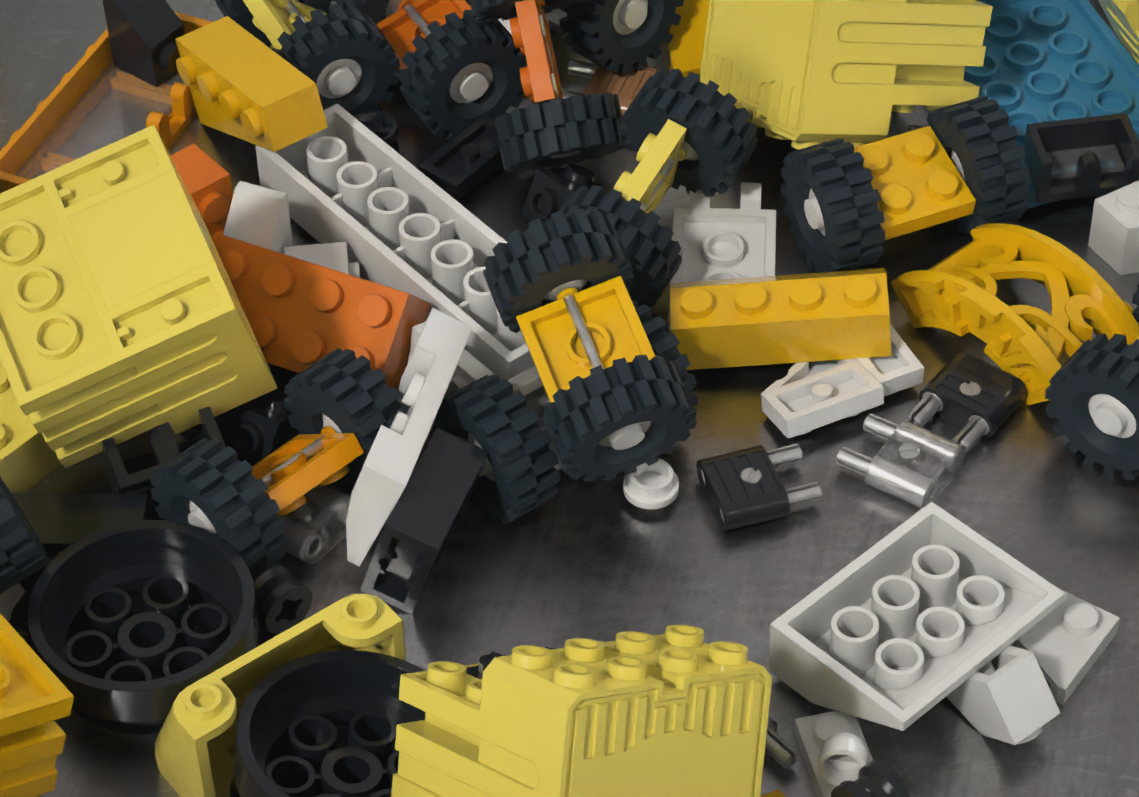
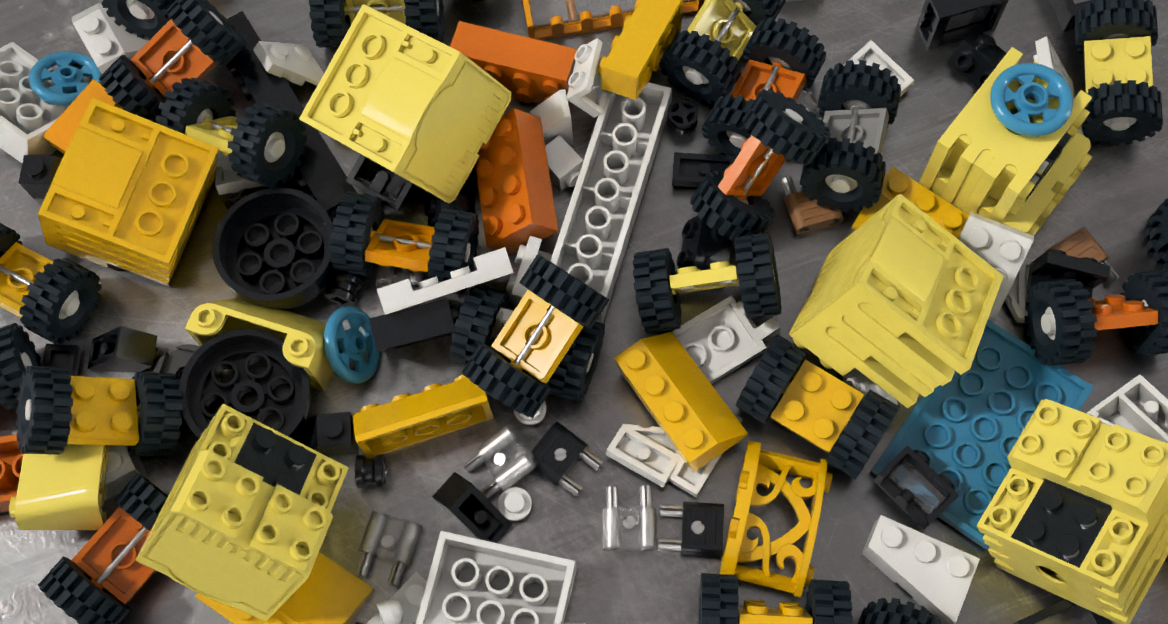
camera: 60 degrees right, 25 degrees up
none -> dark azure plate [324,306,381,384]
none -> yellow slope [352,375,494,458]
none -> black slope [432,472,512,543]
none -> clear piece [464,424,537,499]
none -> white plate [498,487,532,521]
none -> white bracket [566,38,607,118]

